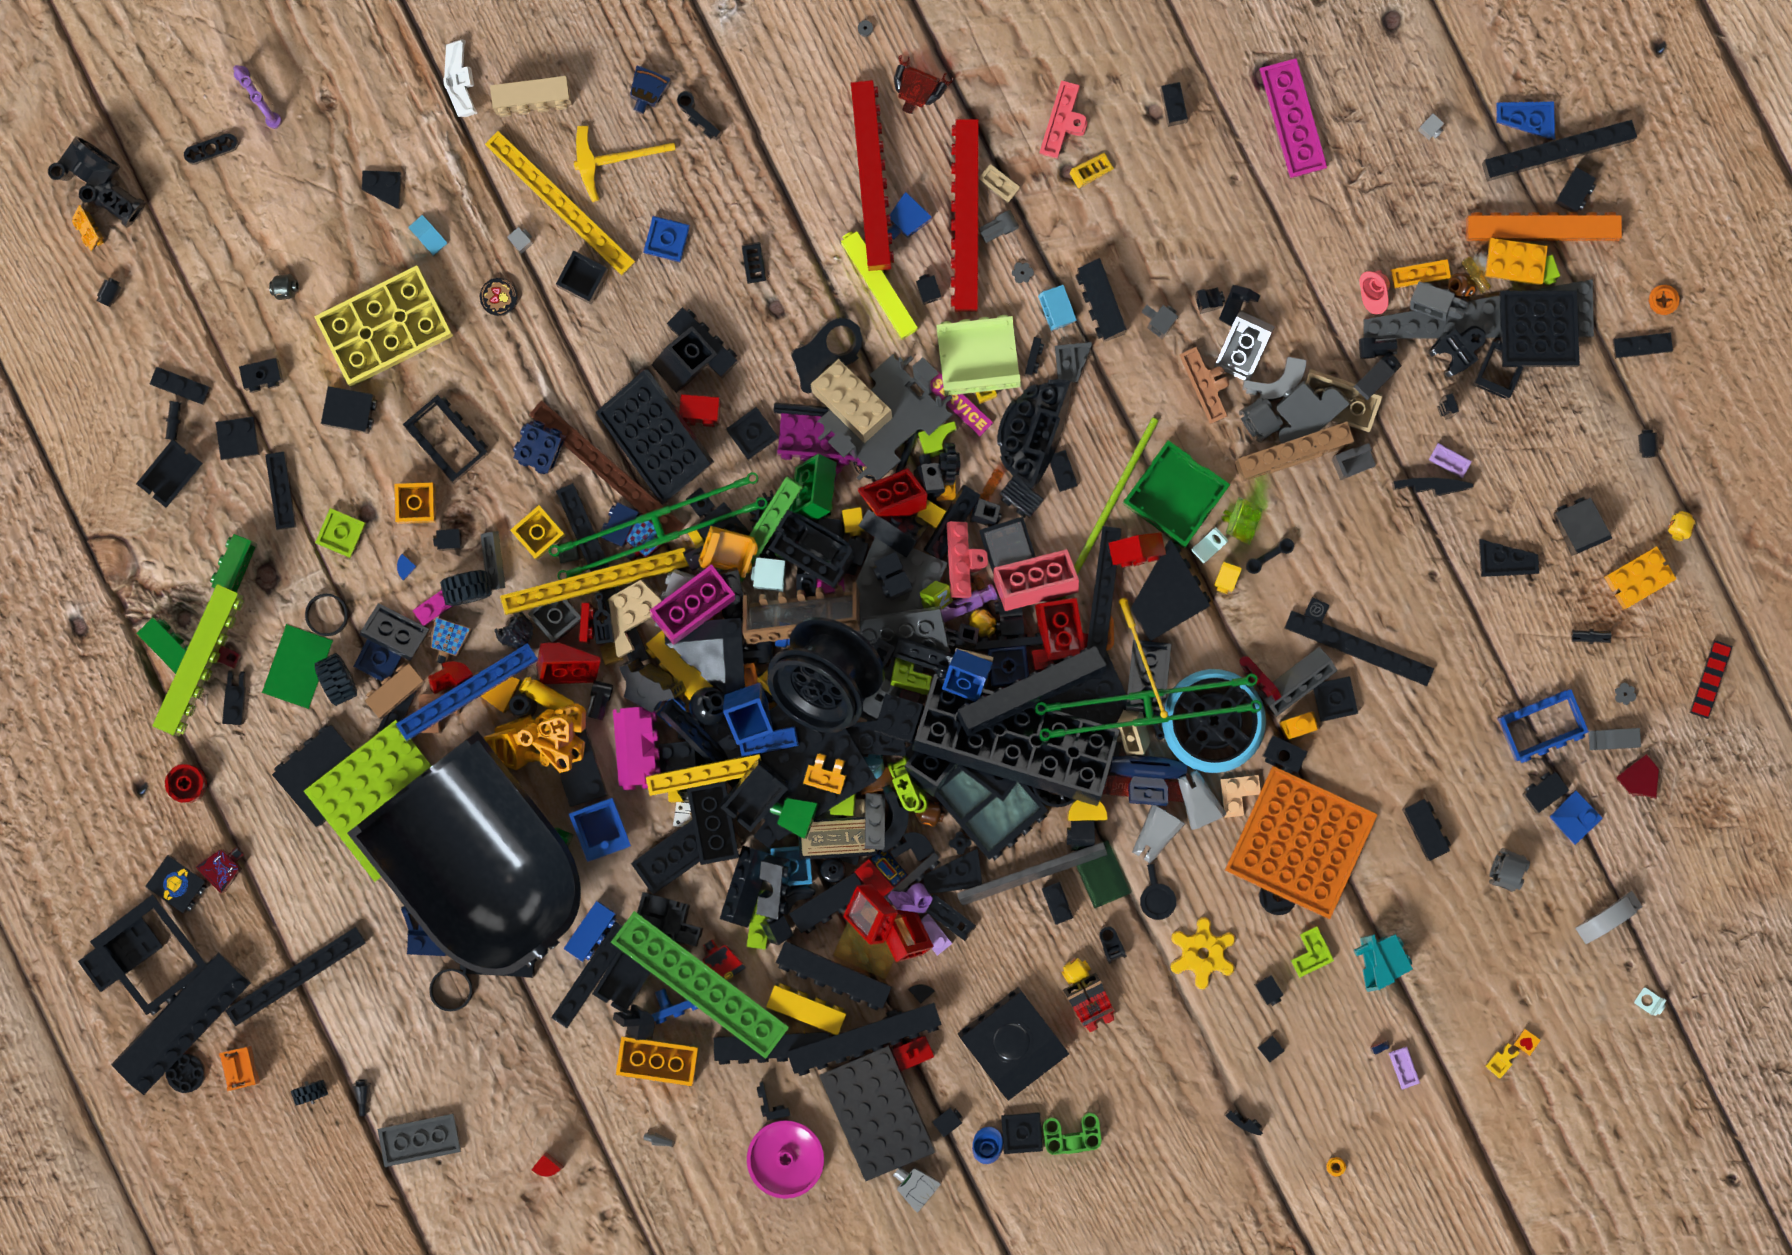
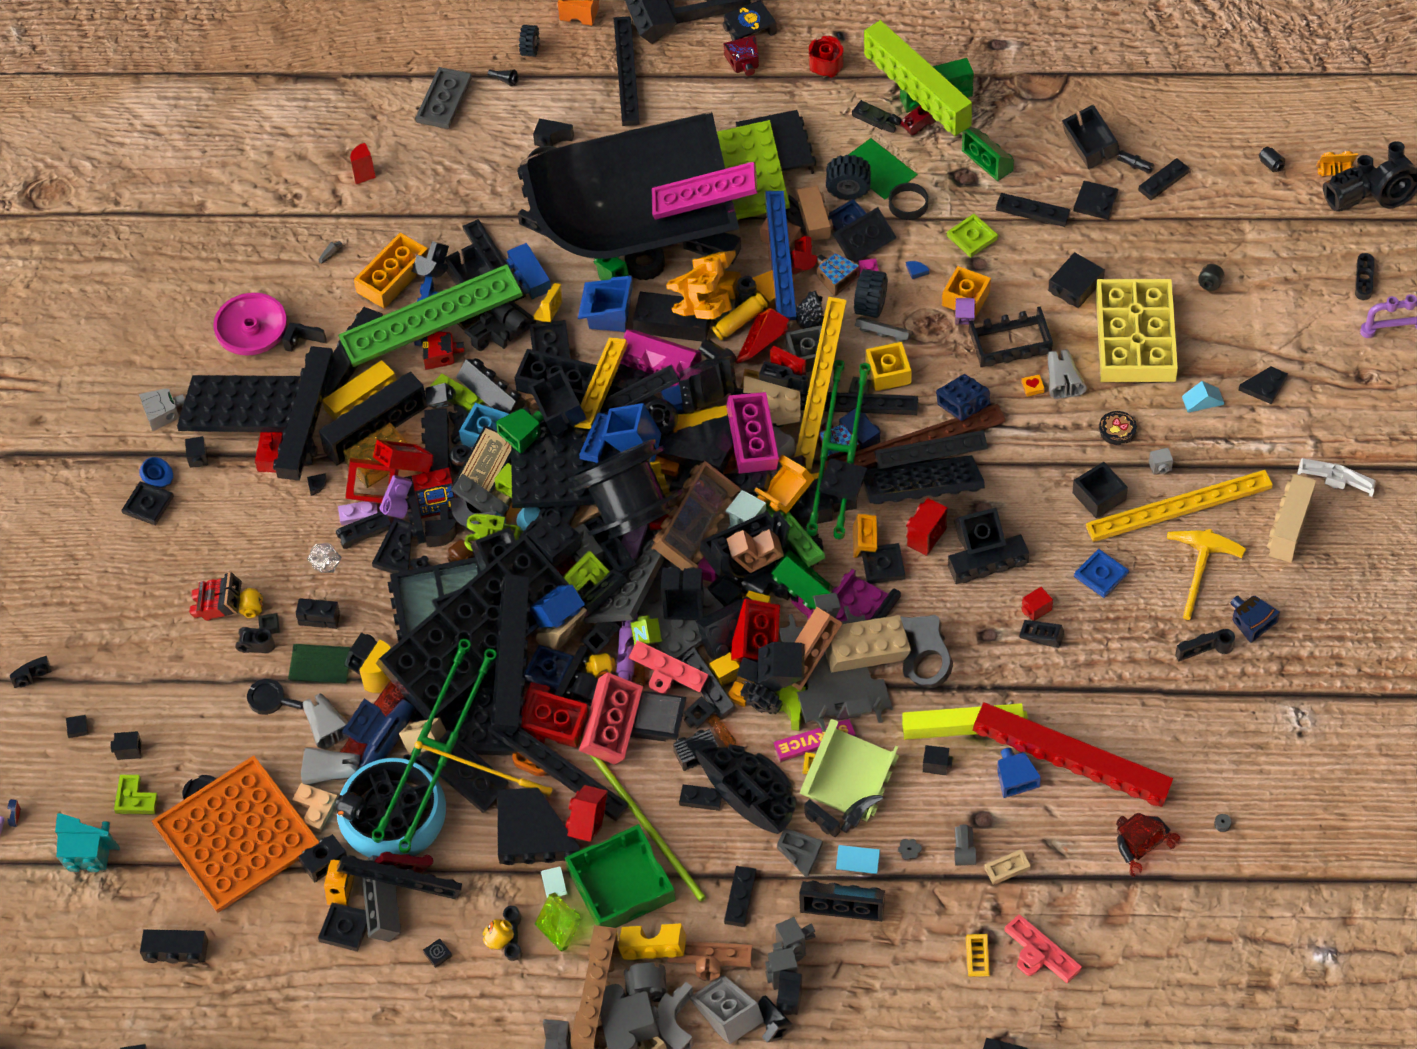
camera: 115 degrees right, 30 degrees down
black brick [239,358,284,393] -> none
black brick [433,529,462,551] -> none
black arch [756,855,791,920] -> none
light orange plate [803,753,846,794] -> none
red brick [951,119,978,312] -> none
flat silver tile [957,842,1107,906] -> none
black panel [957,987,1069,1101] -> none
bright green beam [1043,1112,1101,1155] -> none
yellow plate [1170,917,1236,989] -> none
yellow slope [1214,562,1242,594] -> none
black plate [1284,610,1434,686] -> none
dark grey brick [1489,848,1530,892] -> none
none -> pearl dark grey tile [258,613,280,634]
none -> clear brick [307,543,342,573]
none -> black head [335,792,367,822]
none -> black plate [337,855,462,900]
none -> yellow head [483,919,514,950]
none -> black arch [533,118,574,147]
none -> yellow bracket [534,283,563,322]
none -> yellow arch [618,923,687,960]
none -> dark pink plate [652,162,757,220]
none -> black plate [724,866,756,927]
none -> nougat brick [727,529,784,573]
none -> black slope [758,642,804,692]
none -> dark grey brick [765,942,798,990]
none -> nougat brick [792,607,842,691]
none -> black plate [819,458,867,501]
none -> black bar [840,795,883,833]
none -> light orange panel [853,514,877,558]
none -> black plate [874,430,988,470]
none -> medium lavender plate [955,298,975,325]
none -> light orange tile [1021,374,1045,397]
none -> red brick [1021,586,1053,621]
none -> light grey piece [1048,349,1087,399]

